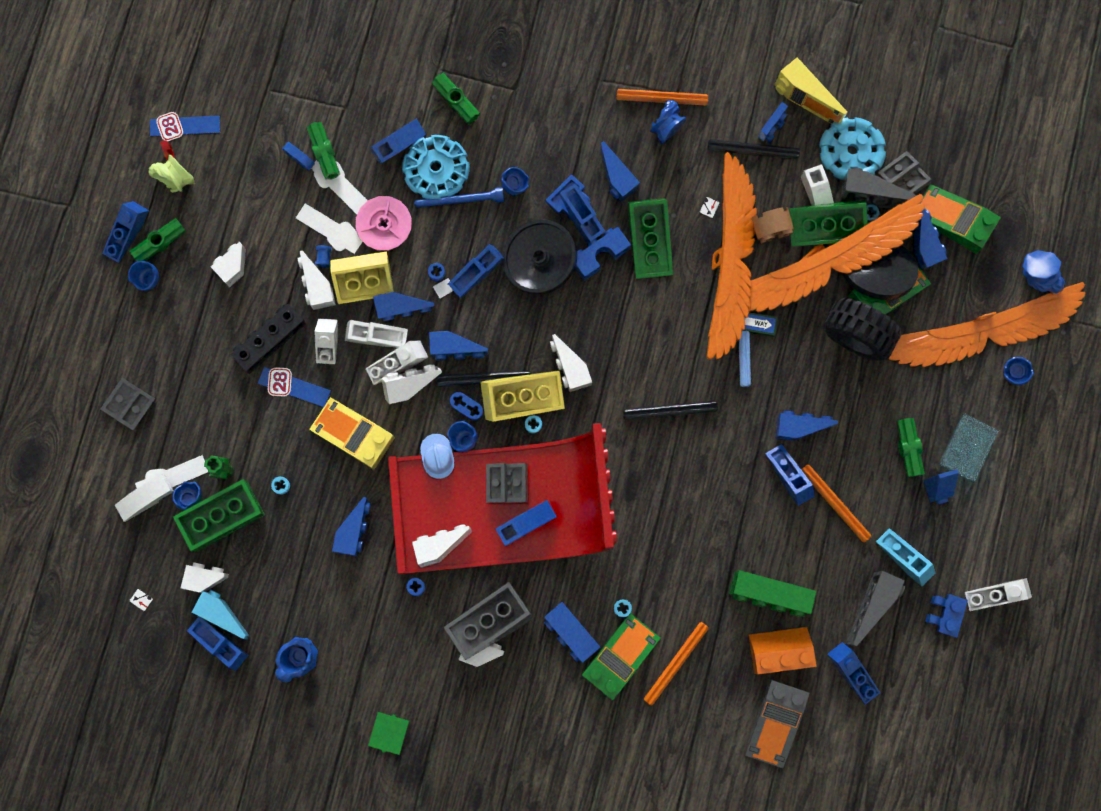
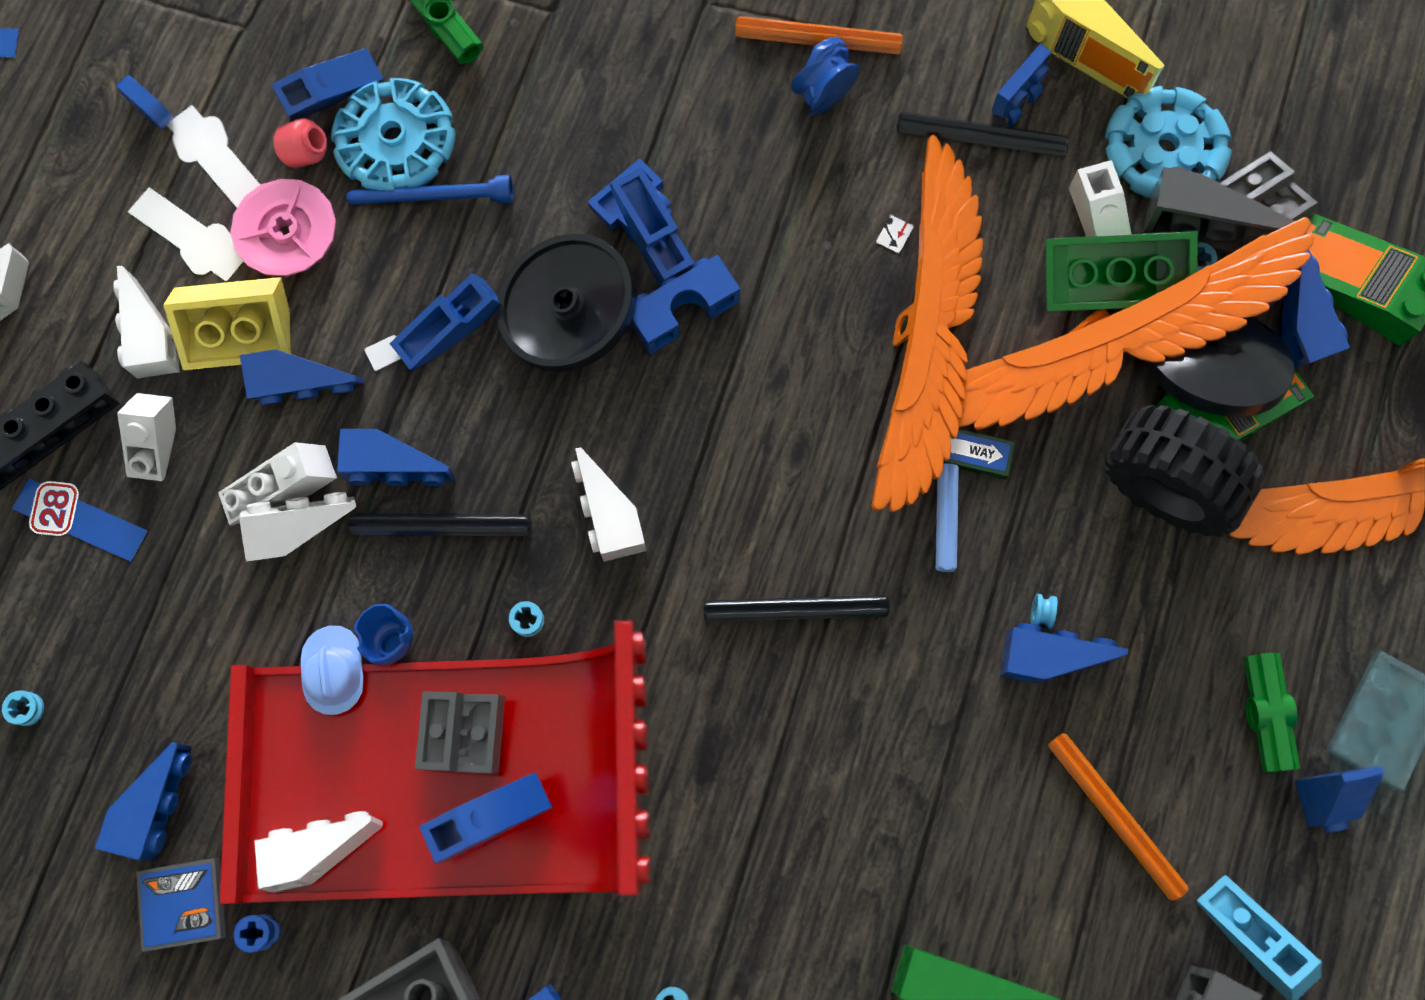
camera: 10 degrees right, 5 degrees down
green piece [307,122,340,180] -> none
slope [309,397,395,470] -> none
blue bush [314,245,332,268] -> none
white slope [345,320,408,348] -> none
blue bush [428,263,445,282] -> none
blue beam [450,392,483,421] -> none
light yellow slope [481,371,565,422] -> none
blue hair [501,167,529,195] -> none
blue slope [600,141,640,202] -> none
green slope [627,198,673,279] -> none
medium nougat brick [751,207,794,244] -> none
blue slope [765,444,815,506] -> none
none -> slope [136,858,226,952]
none -> coral head [274,118,327,169]
none -> medium azure bush [1031,593,1057,630]

